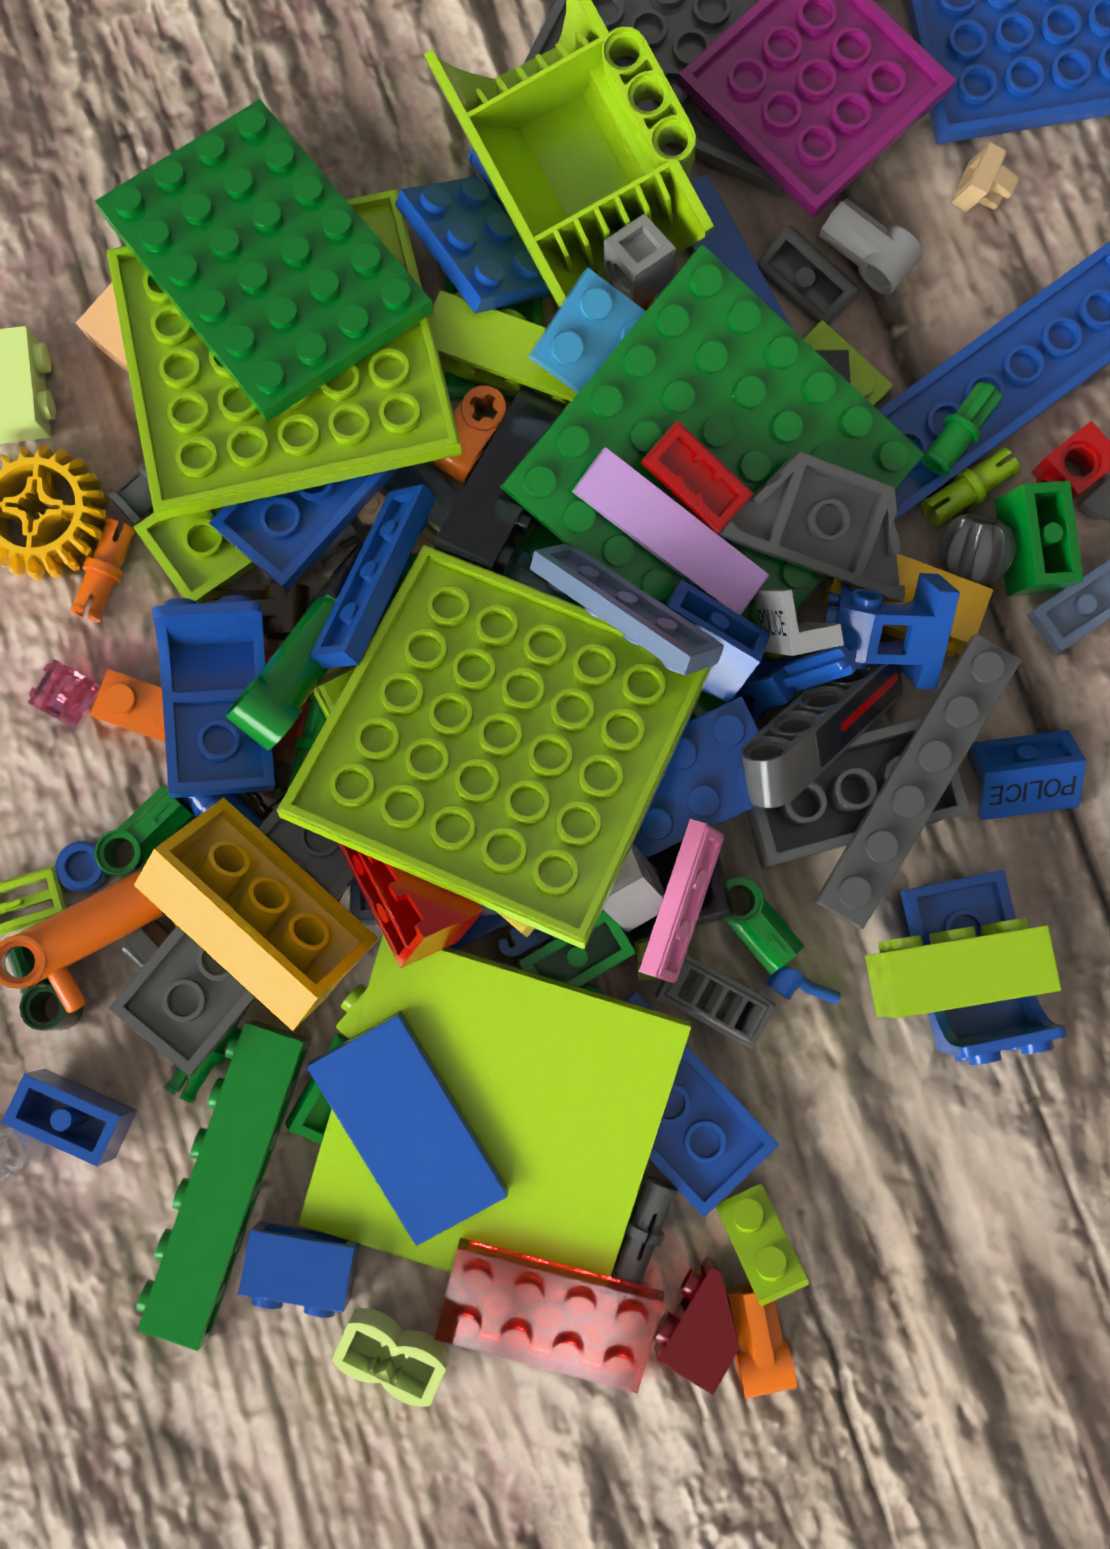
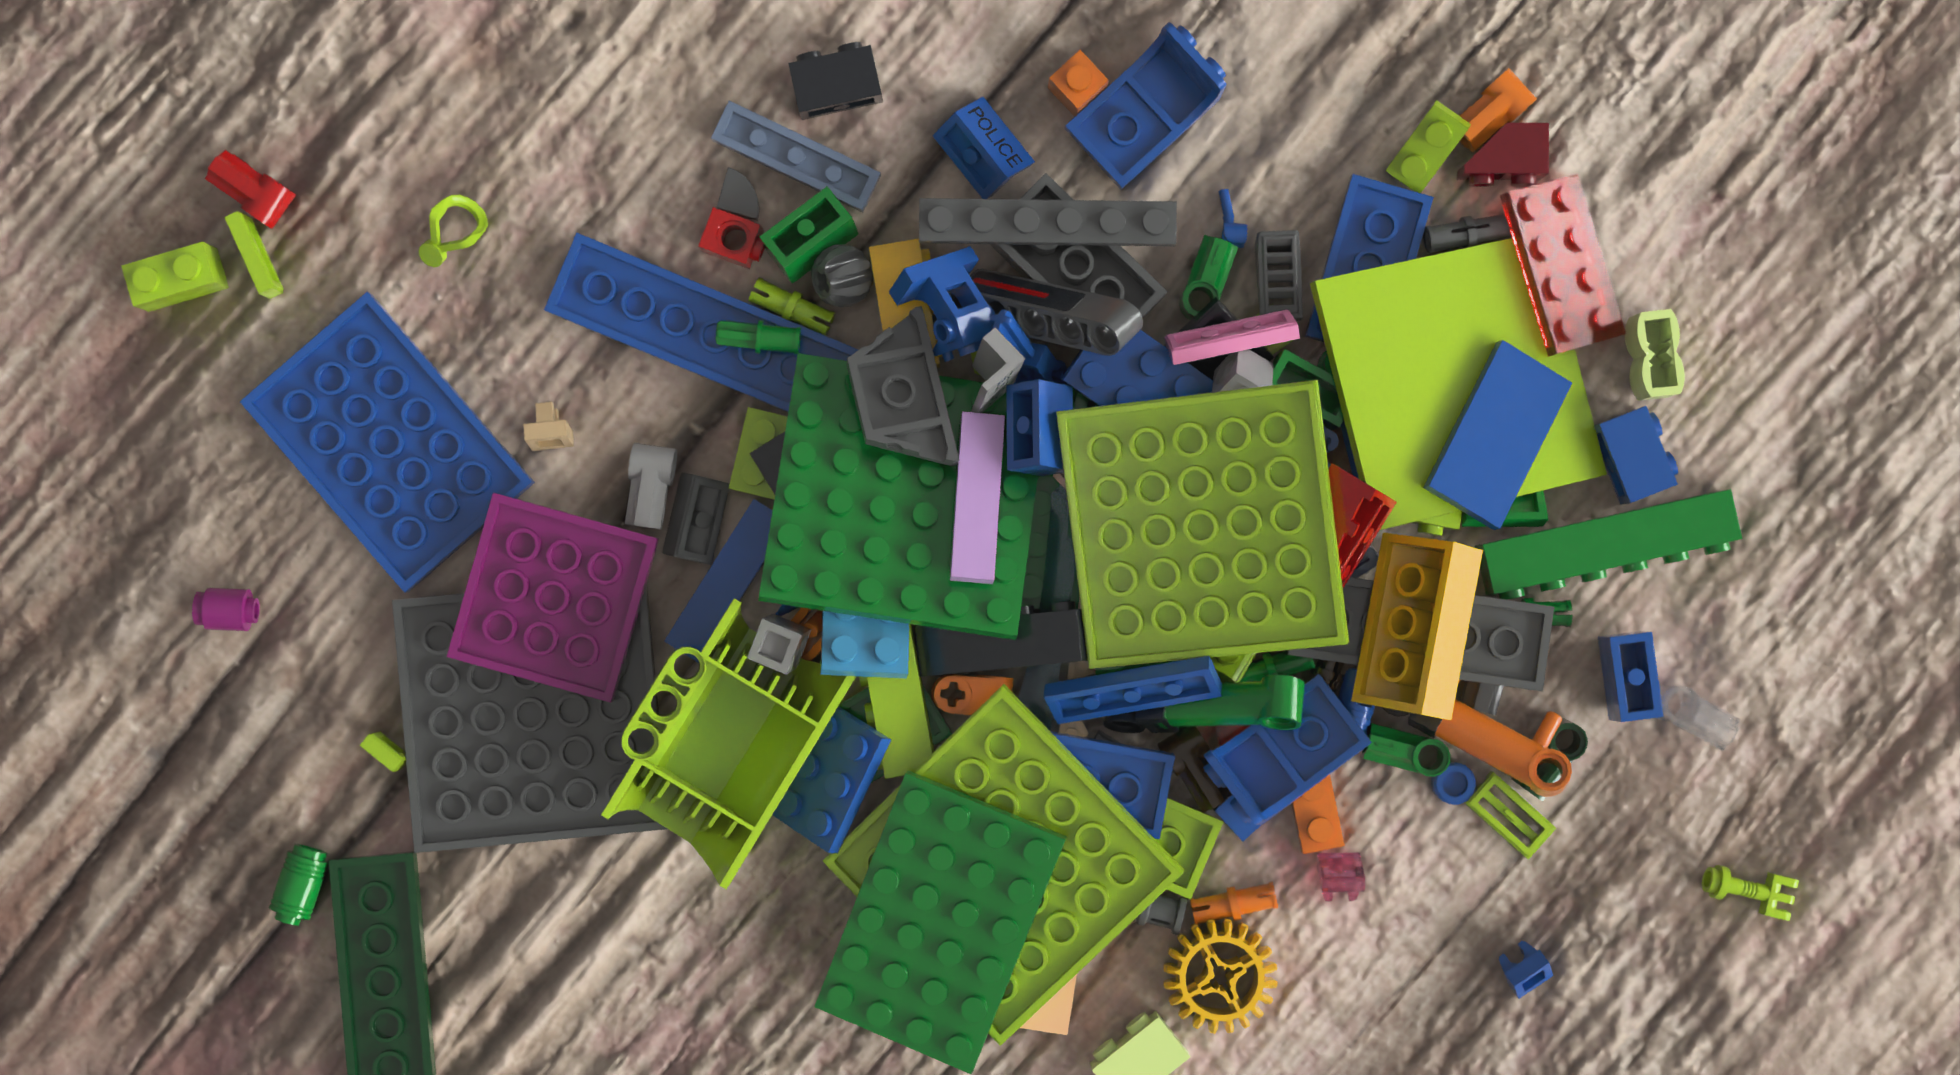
camera: 120 degrees left, 5 degrees up
sand blue plate [530,543,725,676] -> none
red plate [640,421,754,534] -> none
lime brick [865,917,1062,1018] -> none
none -> orange brick [1048,50,1109,117]

